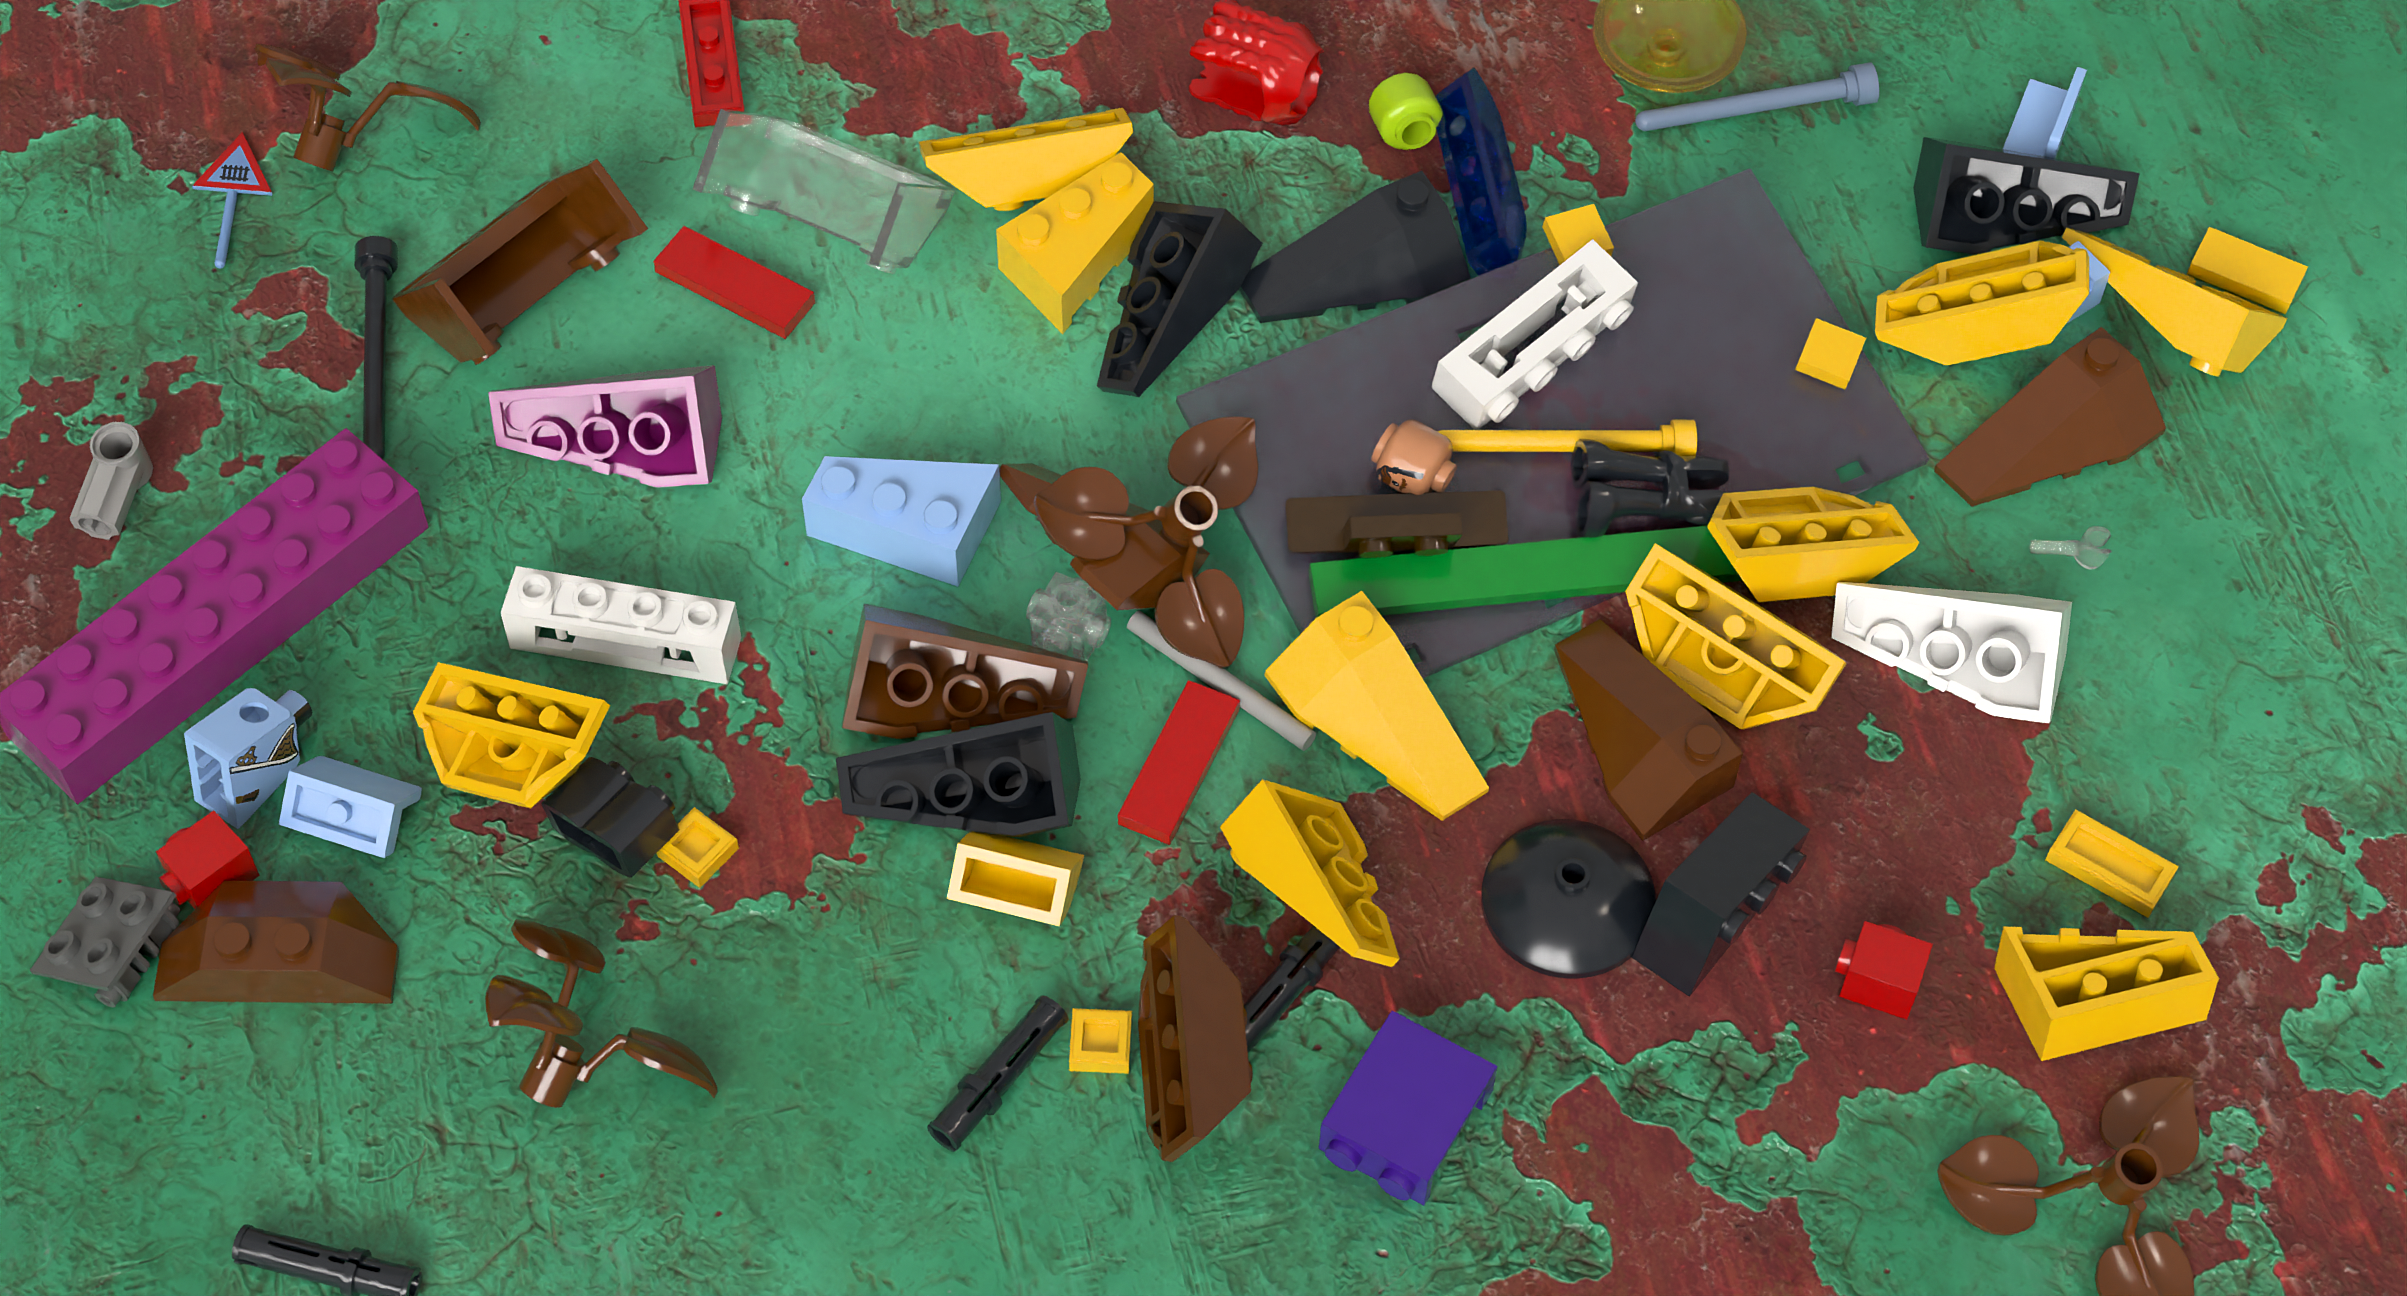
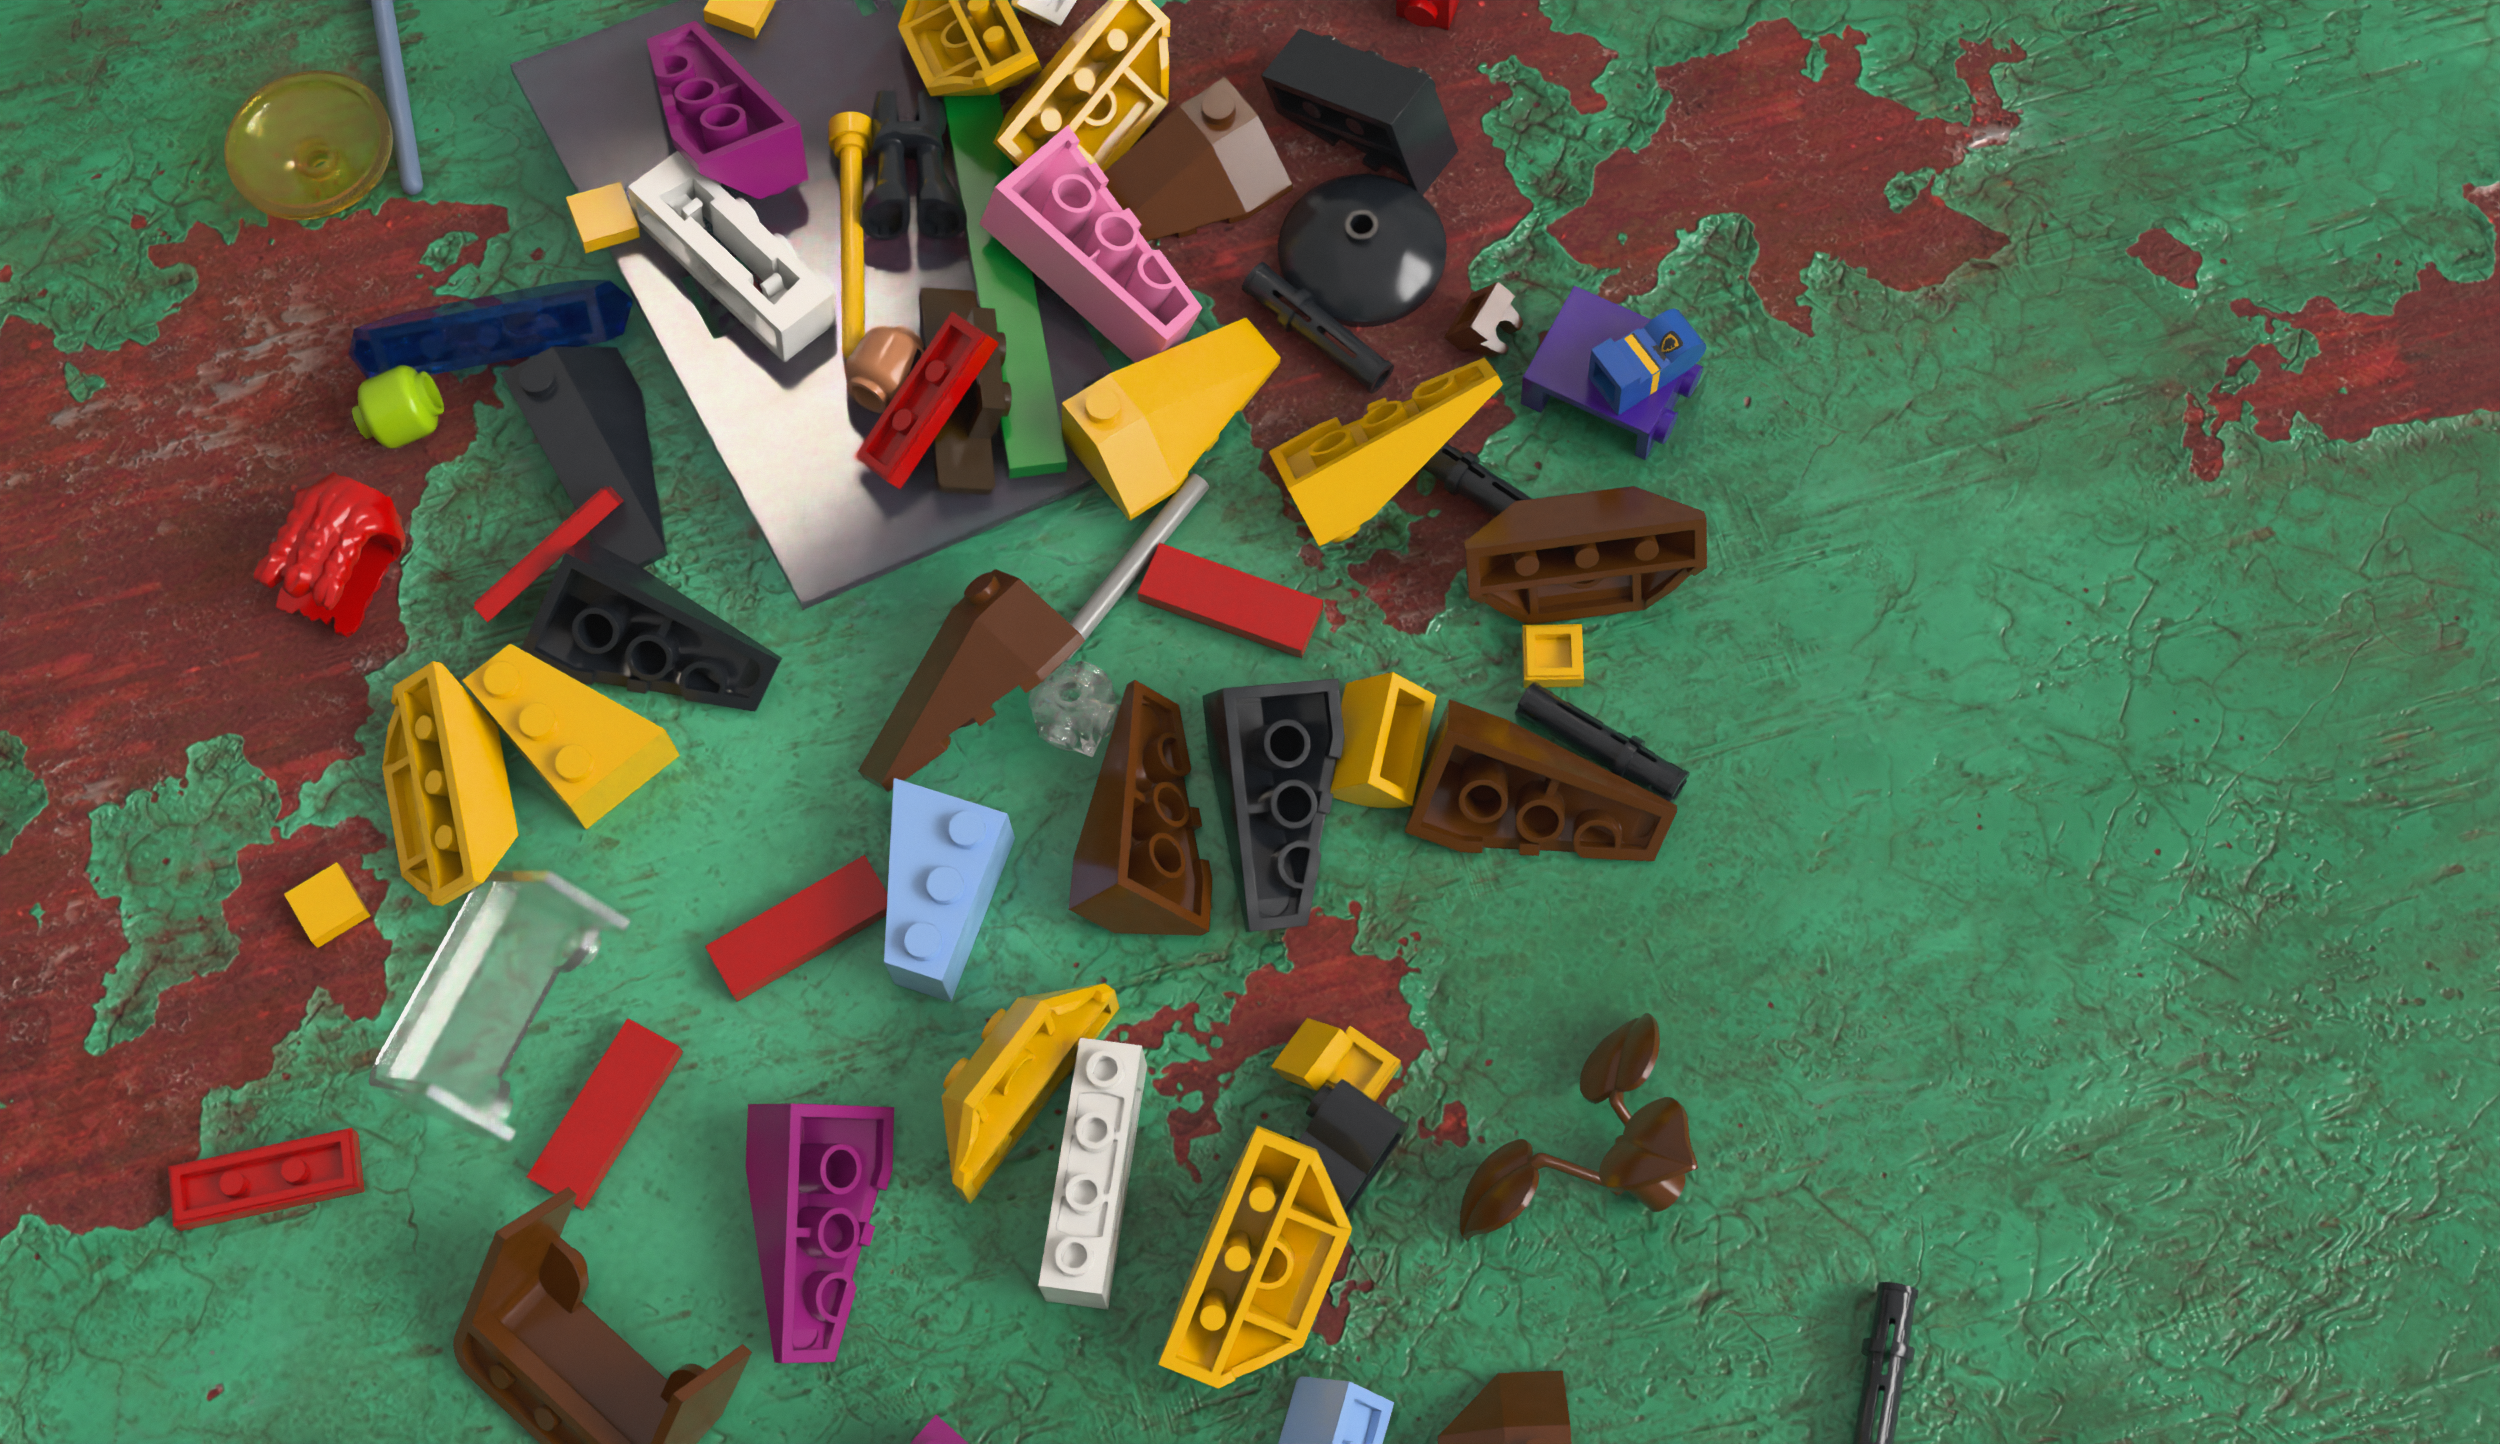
camera: 85 degrees left, 10 degrees up
reddish brown plant [1034,417,1258,668] -> none
none -> yellow tile [284,862,371,948]
none -> red tile [473,486,624,623]
none -> magenta wedge [646,20,809,200]
none -> red tile [705,855,887,1002]
none -> red tile [854,312,999,489]
none -> yellow wedge [941,983,1120,1204]
none -> bright pink wedge [979,125,1202,363]
none -> black pin [1242,262,1394,394]
none -> yellow tile [1271,1018,1354,1091]
none -> reddish brown wedge [1405,699,1677,861]
none -> reddish brown tile [1444,282,1523,358]
none -> blue leg [1588,308,1706,416]

